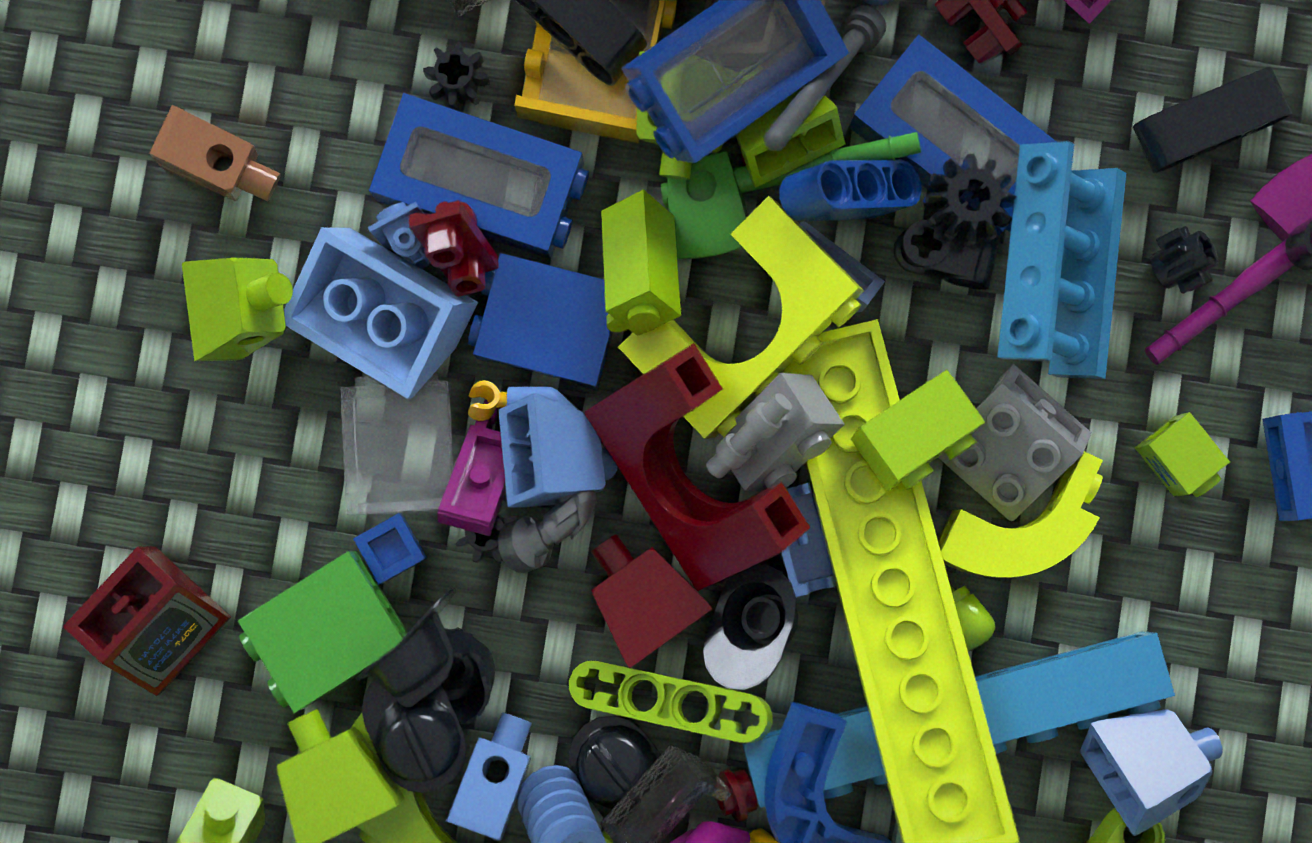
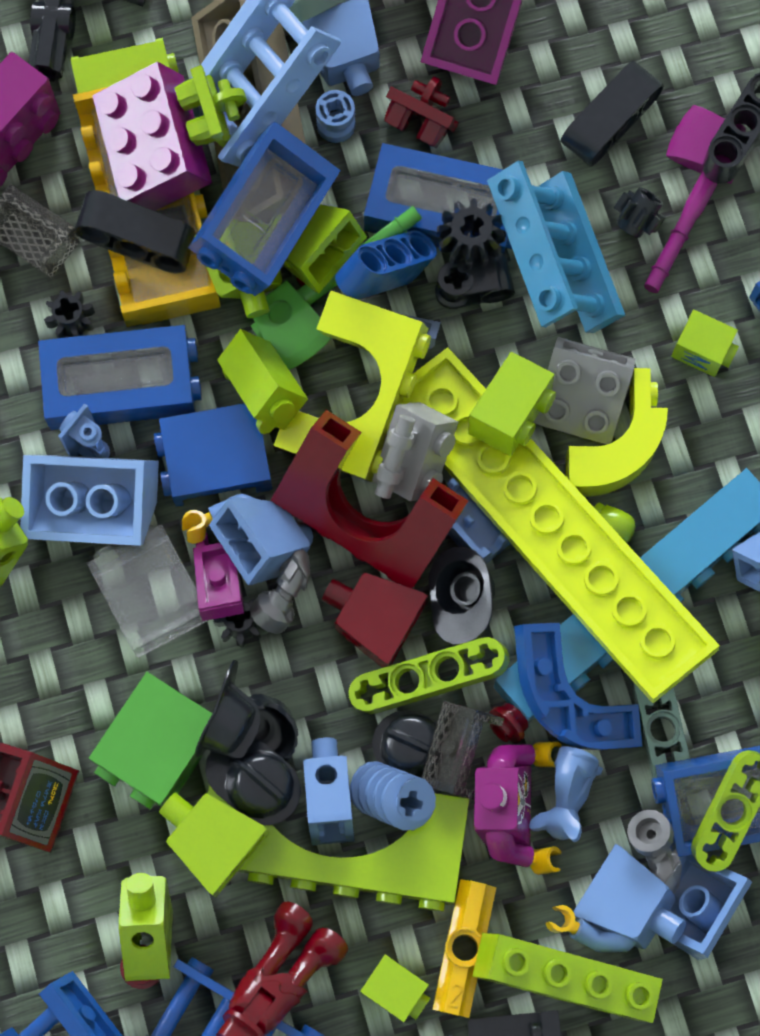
camera: 25 degrees left, 10 degrees down
blue plate [353,513,427,585] -> none
dark red hips [409,200,499,297] -> none
dark grey piece [764,5,886,151] -> none

